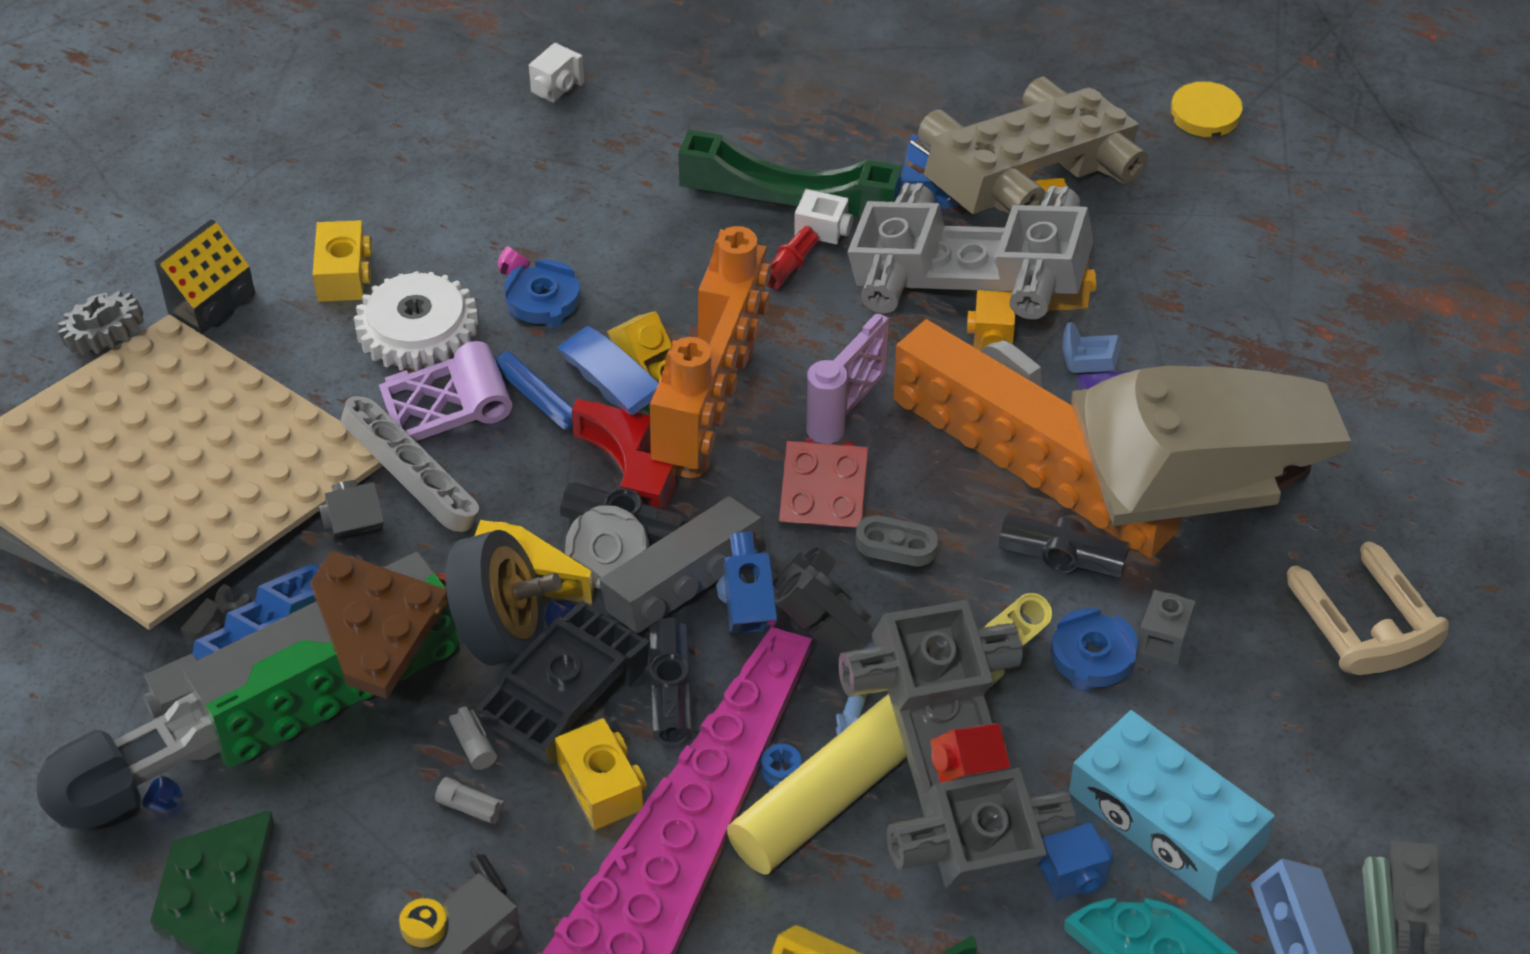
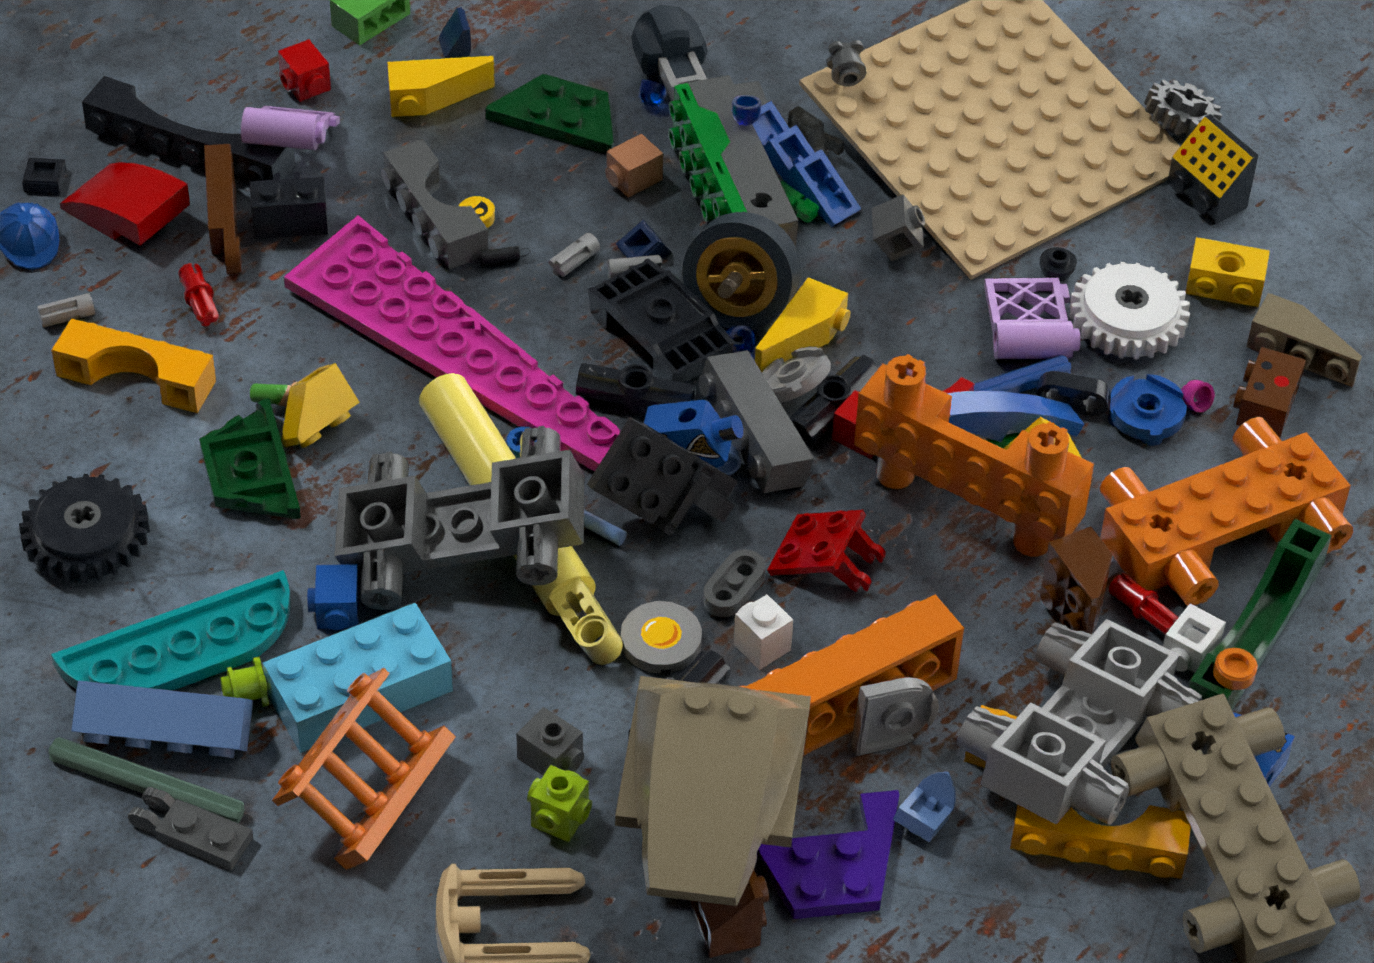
camera: 105 degrees right, 0 degrees up
reddish brown plate [310,551,448,699] -> none
light grey beam [341,396,479,532] -> none
yellow brick [555,718,647,830] -> none
lavender piece [807,313,889,444] -> none
red brick [930,723,1010,783] -> none
blue plate [1050,608,1138,691] -> none
none -> lime brick [220,657,269,707]
none -> orange fence [272,668,456,870]
none -> lime brick [527,765,592,842]
none -> nougat brick [605,134,663,198]
none -> dark blue slope [616,220,672,259]
none -> light grey tile [621,601,702,674]
none -> clear blue hinge [732,95,761,126]
none -> white brick [733,594,793,670]
none -> dark grey brick [826,40,867,87]
none -> black beam [1036,371,1111,416]
none -> black plate [1039,247,1077,281]
none -> reddish brown slope [1040,526,1113,634]
none -> orange piece [1100,417,1353,606]
none -> orange tile [1213,648,1258,690]
none -> reddish brown brick [1233,347,1306,438]
none -> dark tan slope [1246,293,1362,387]

